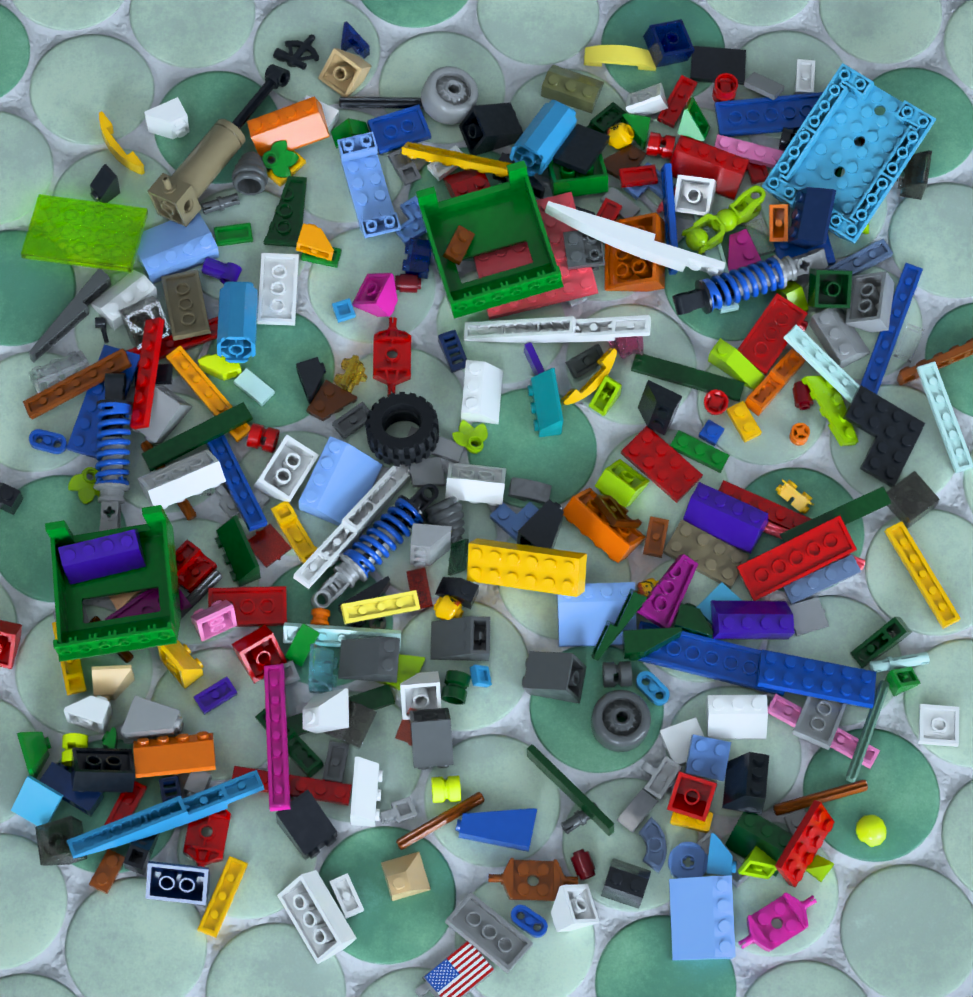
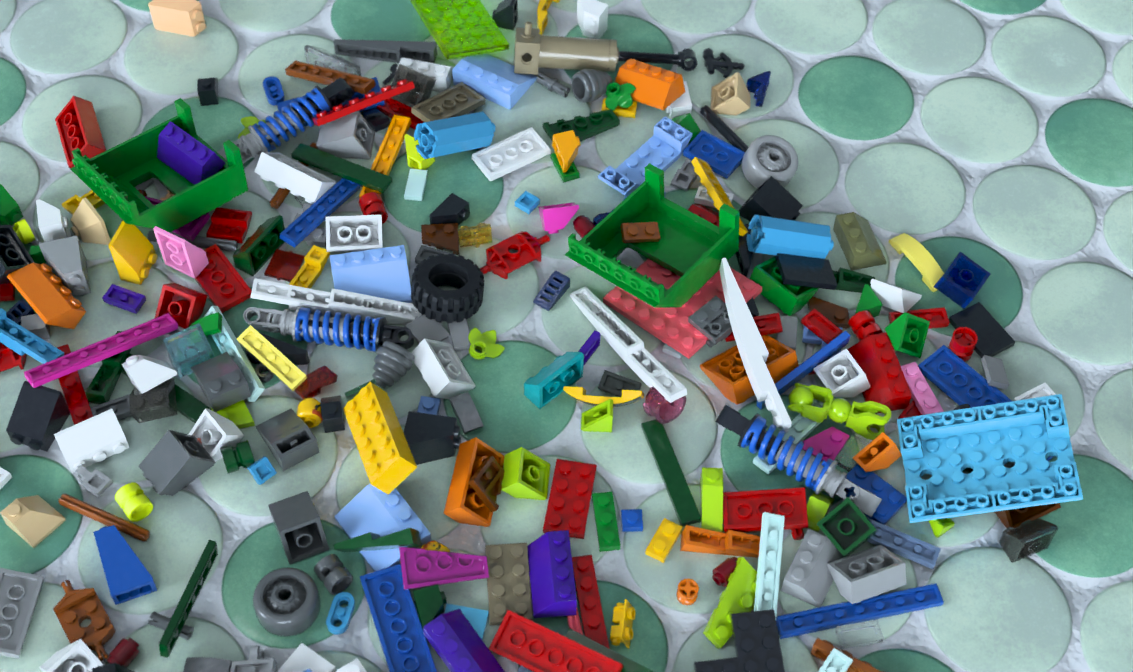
camera: 60 degrees right, 15 degrees down
dark purple piece [202,257,242,284] -> none
green tile [213,223,253,246] -> none
orange wheel [310,608,331,625] -> none
light grey slope [410,523,452,568] -> none
white slope [461,360,503,424] -> none
blue plate [511,905,548,938] -> none
yellow head [607,122,634,149] -> none
dark green slope [622,627,682,661] -> none
black slope [638,380,682,435] -> none
dark orange plate [643,516,669,558] -> none
red wheel [704,389,729,415] -> none
dark blue slope [788,187,836,249] -> none

